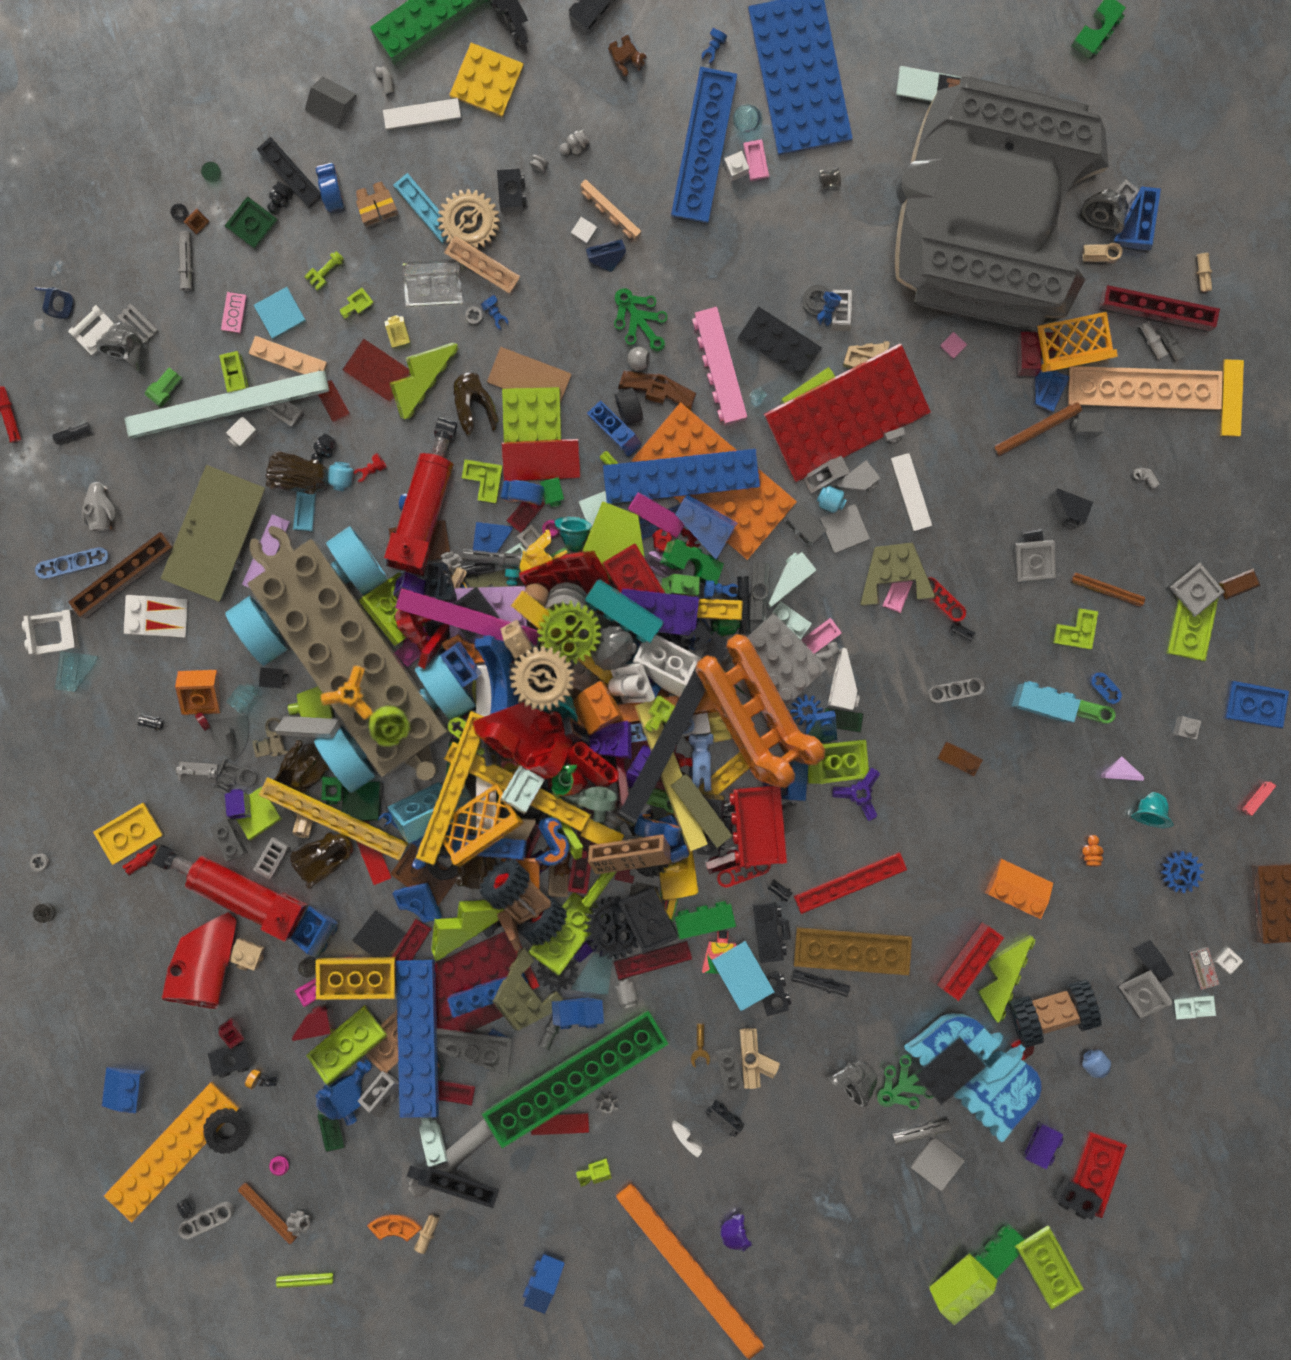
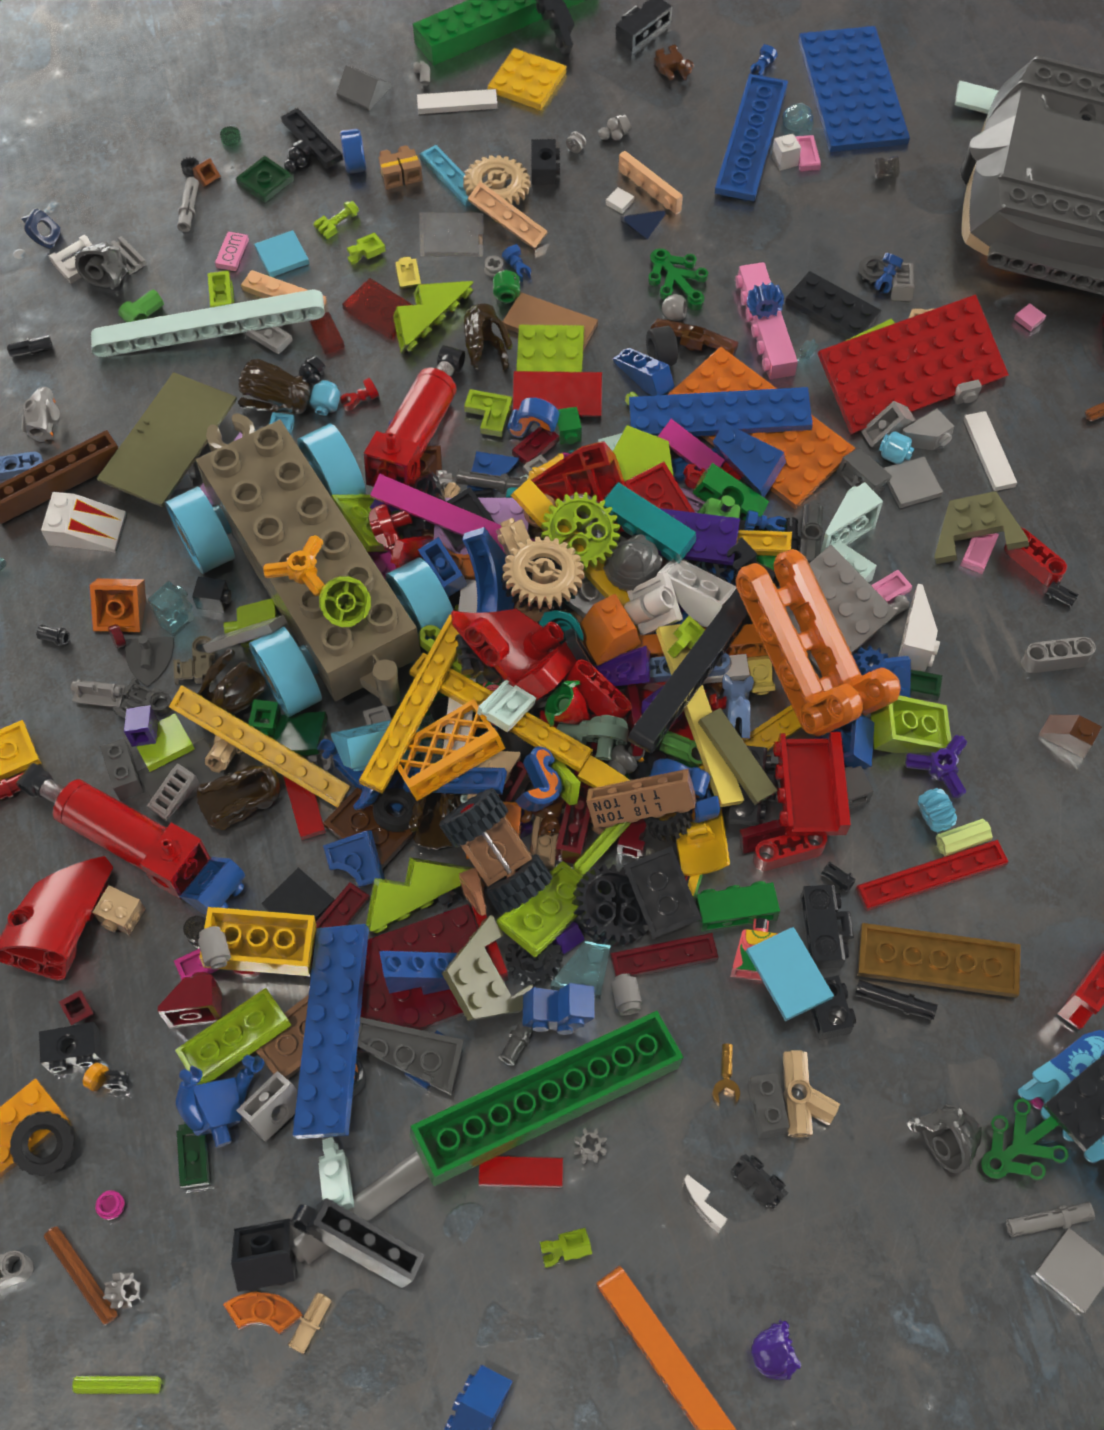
camera: 10 degrees right, 25 degrees down
white brick [226,417,259,448] -> none
dark red tile [438,1080,475,1106] -> none
none -> light grey brick [198,926,231,969]
none -> black slope [231,1218,296,1292]
none -> green head [493,270,520,303]
none -> blue gear [746,282,784,319]
none -> medium azure gear [918,788,957,833]
none -> yellowish green axle [936,819,993,857]

